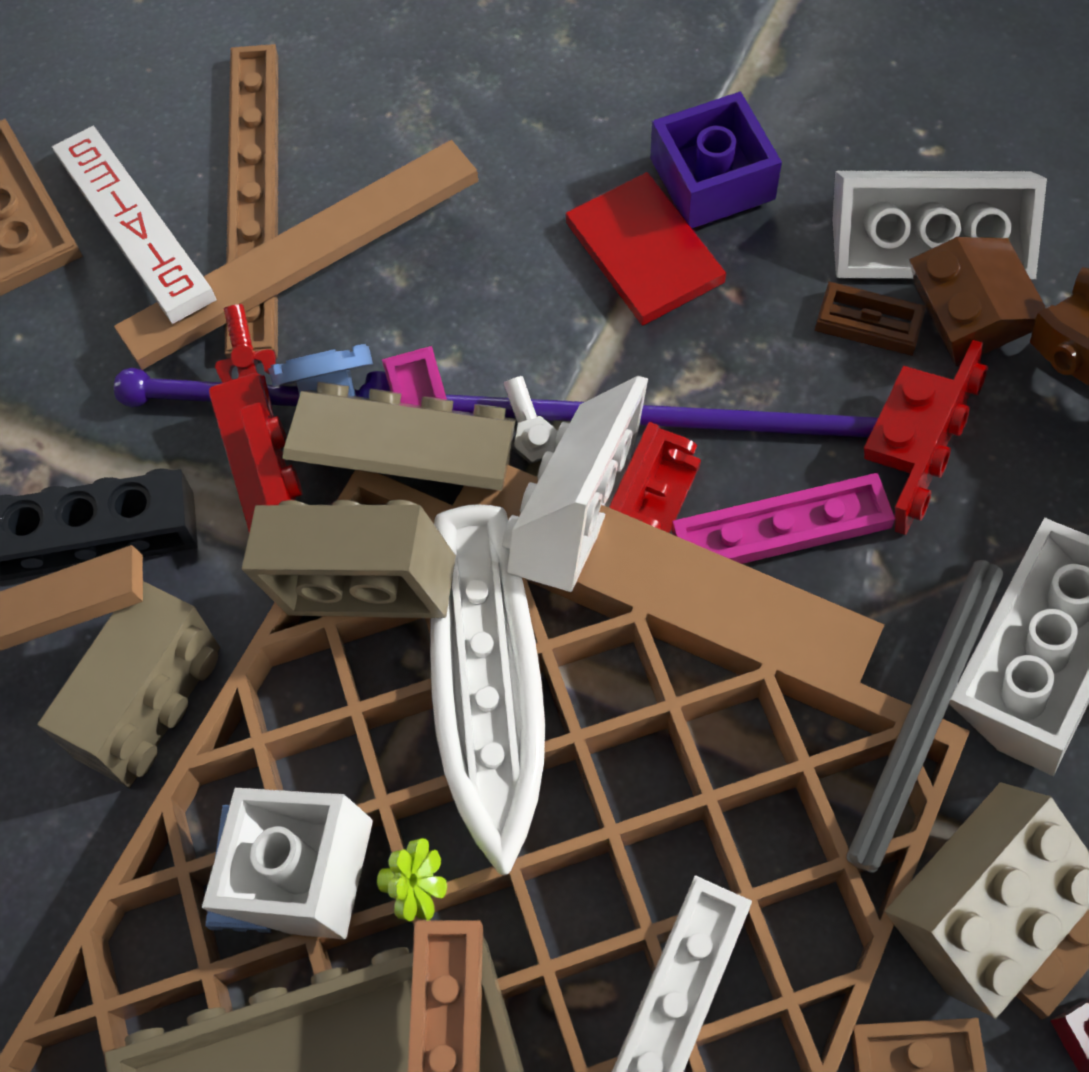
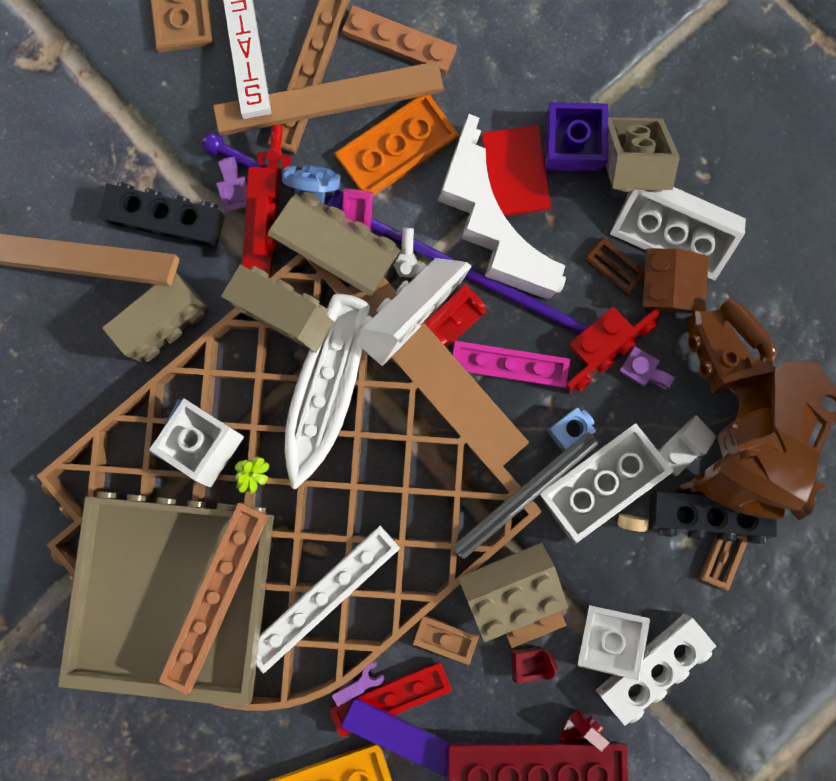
camera: 20 degrees right, 20 degrees up
none -> medium lavender plate [216,156,248,211]
none -> orange tile [334,95,459,197]
none -> nougat plate [342,5,457,75]
none -> white arch [438,114,566,300]
none -> light blue brick [546,408,596,452]
none -> dark tan brick [605,117,680,192]
none -> medium lavender plate [618,346,675,390]

